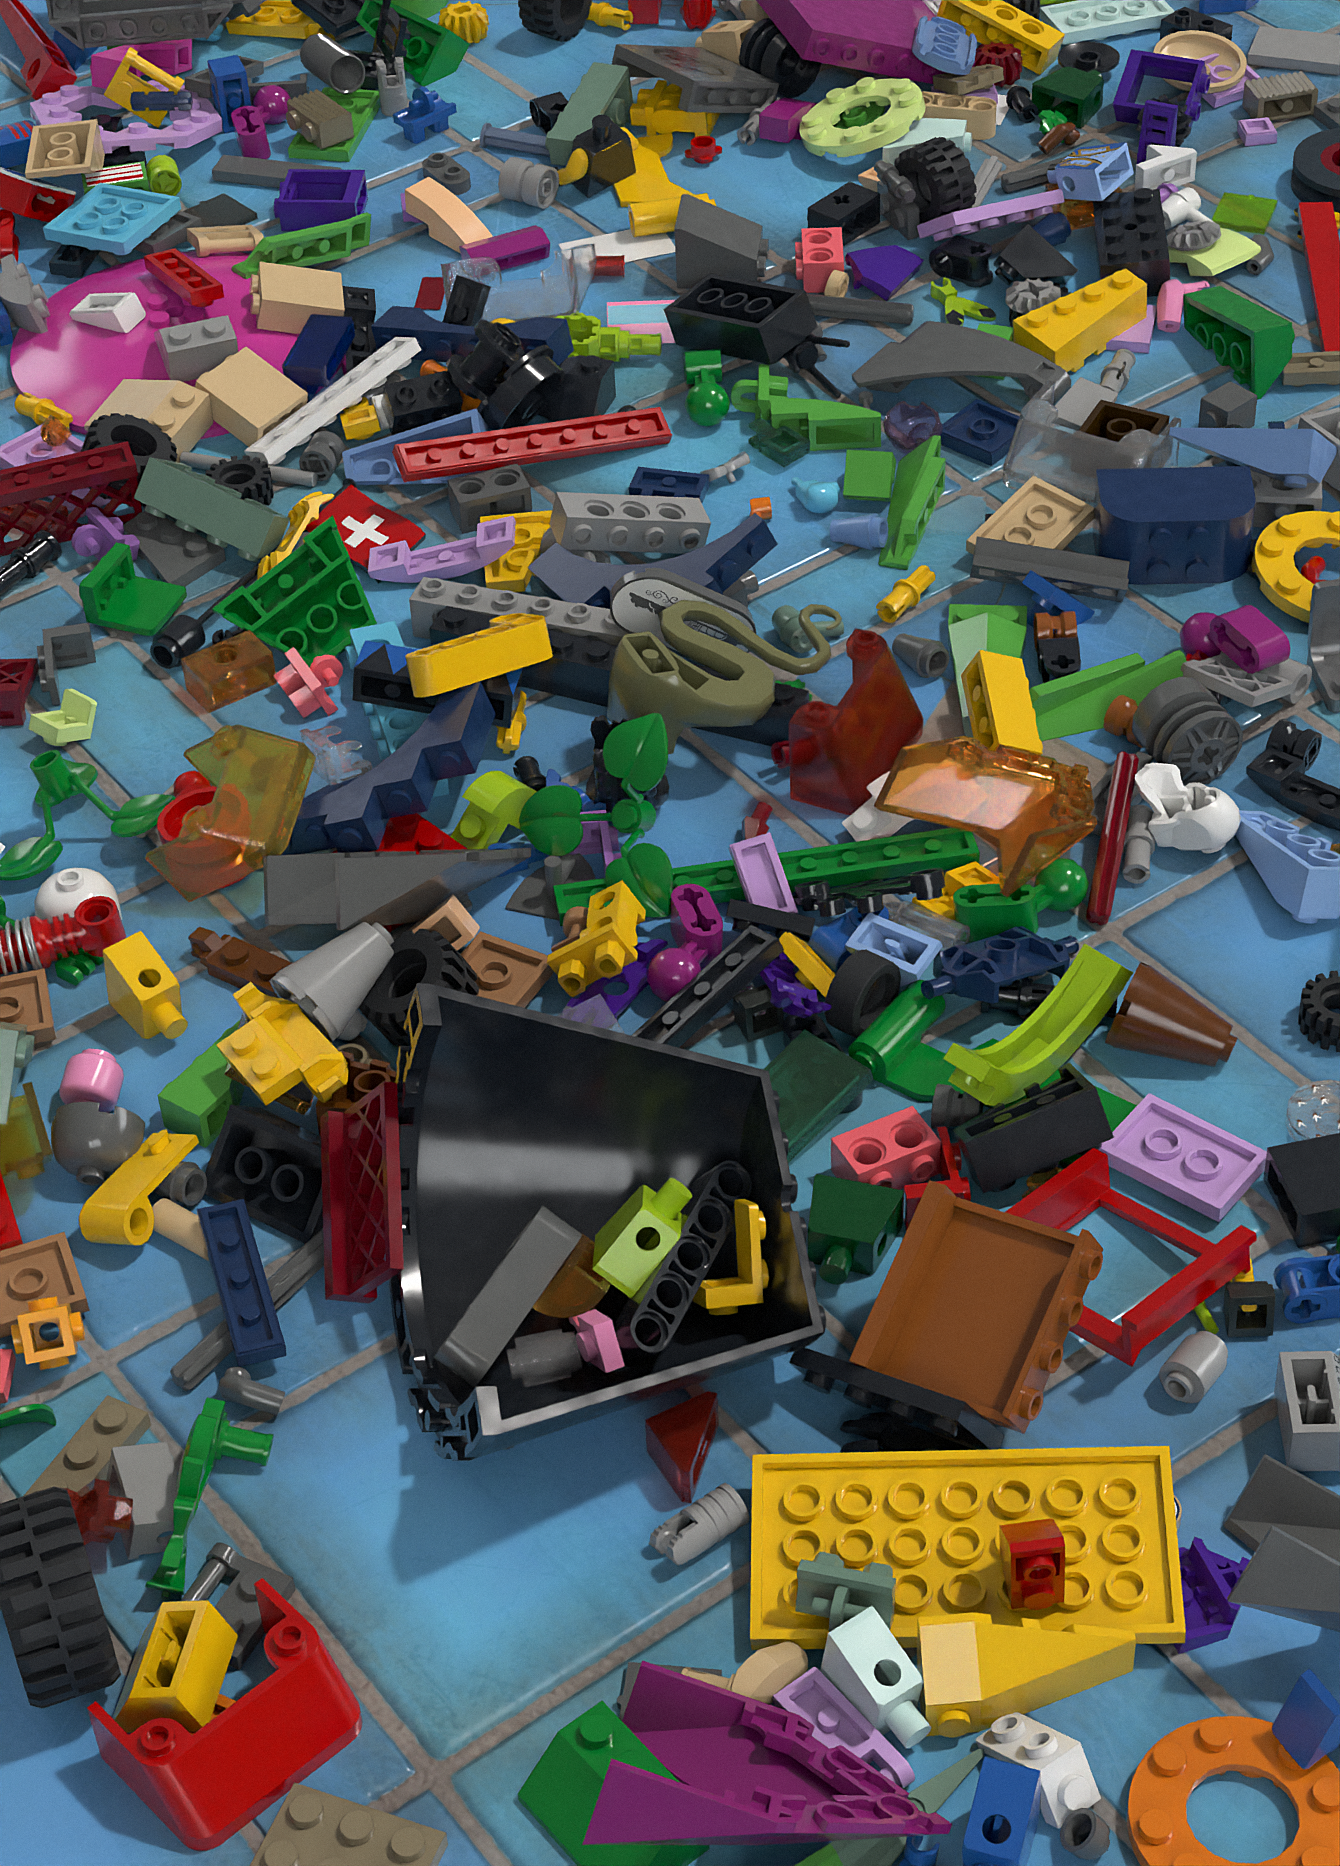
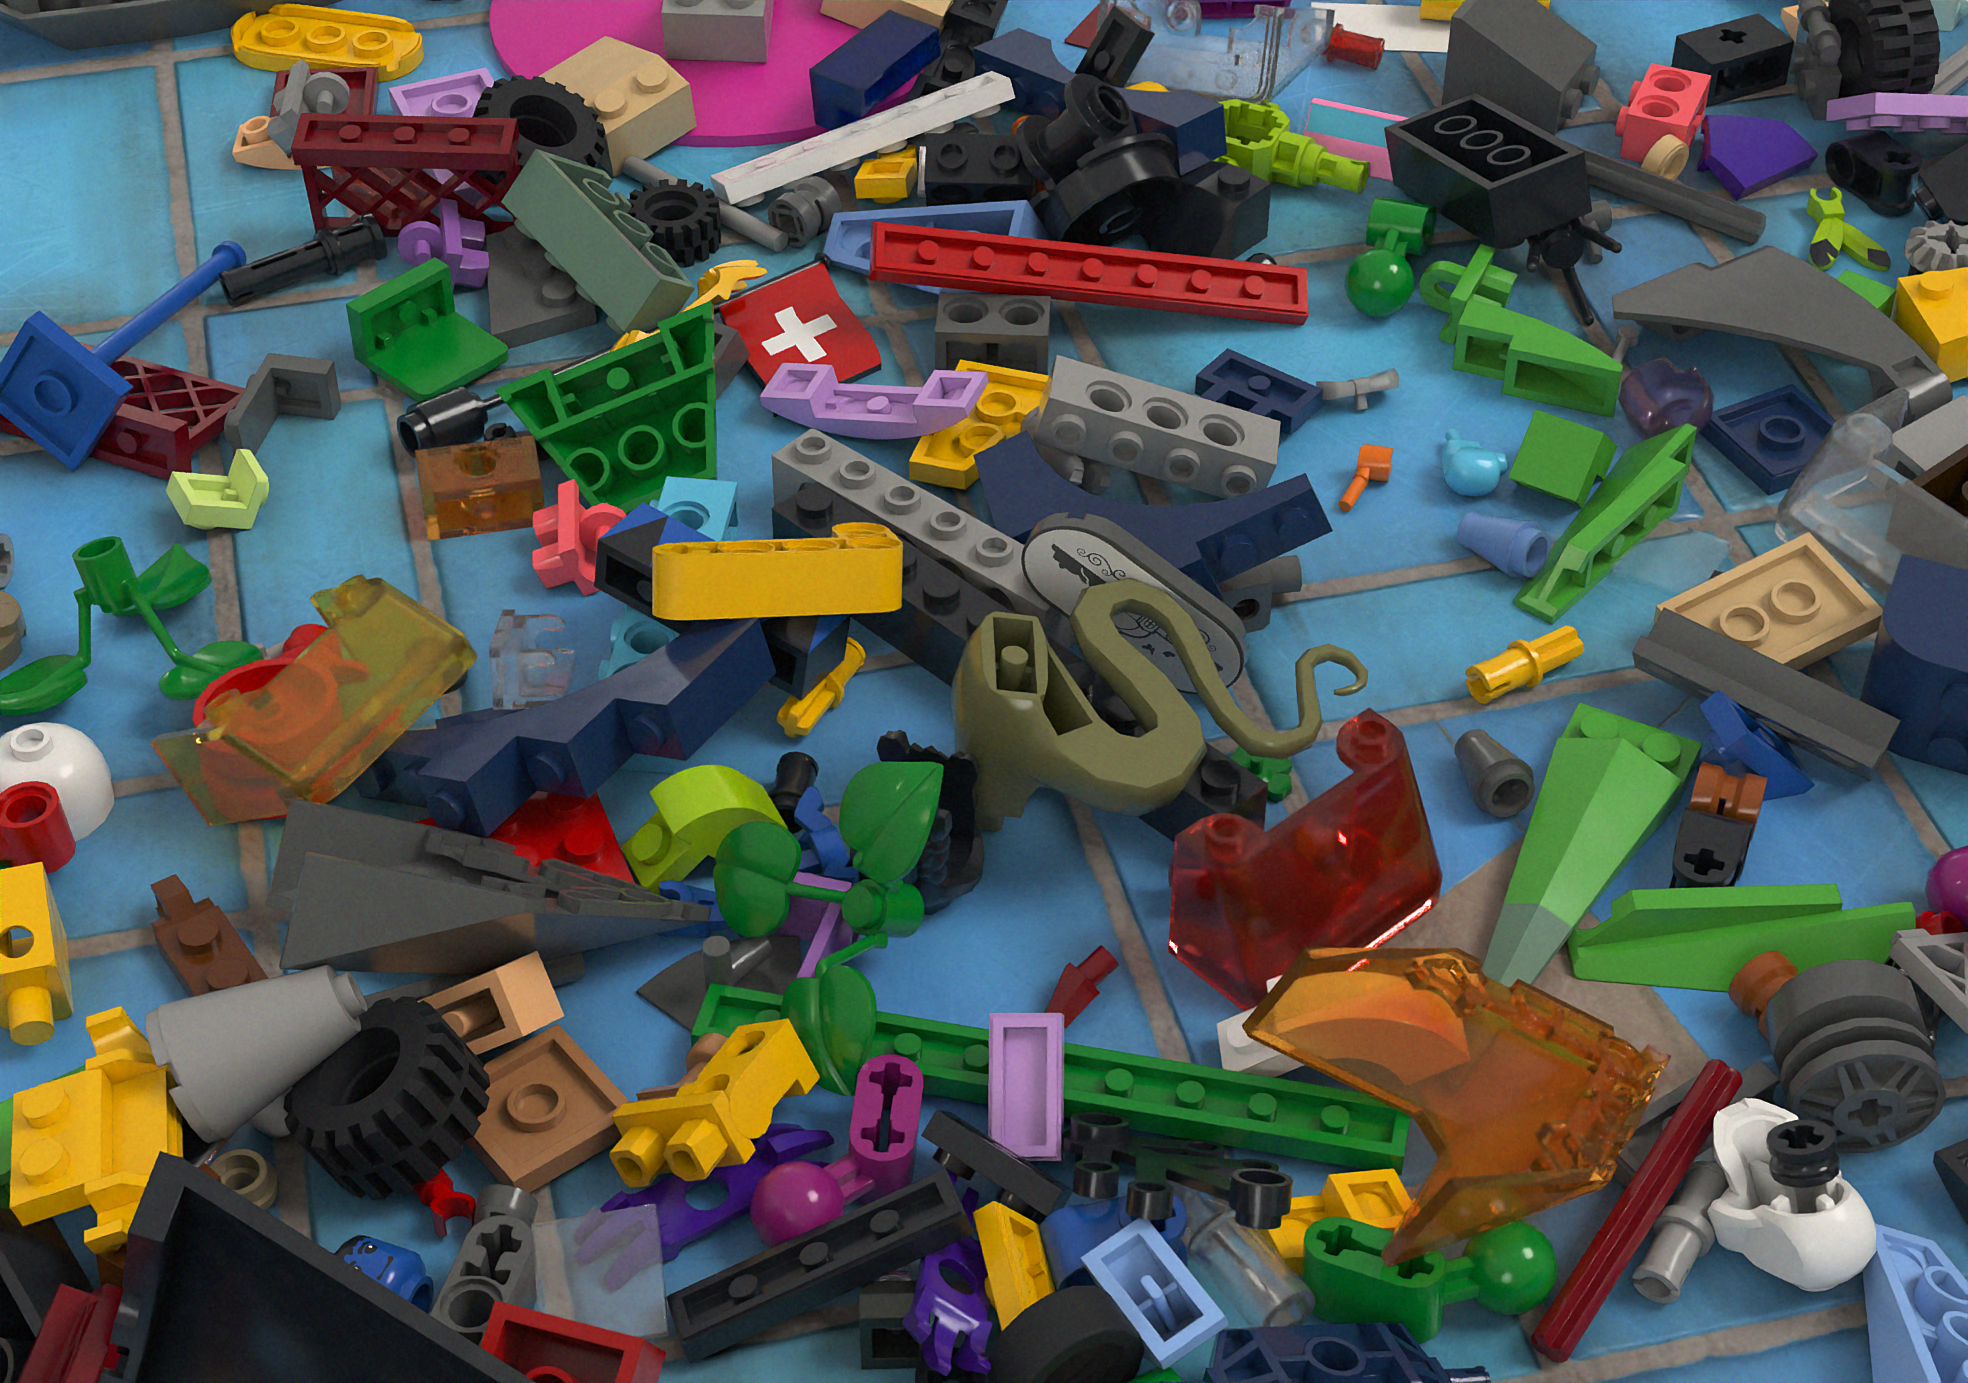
camera: 20 degrees right, 0 degrees up
yellow axle [15,392,73,431] -> none
clear orange hinge [40,415,72,447] -> none
tan brick [195,347,308,447] -> none
clear green plate [748,418,810,467] -> none
sand green piece [772,605,844,653] -> none
yellow brick [961,650,1043,778] -> none
none -> black bush [1766,1120,1840,1188]

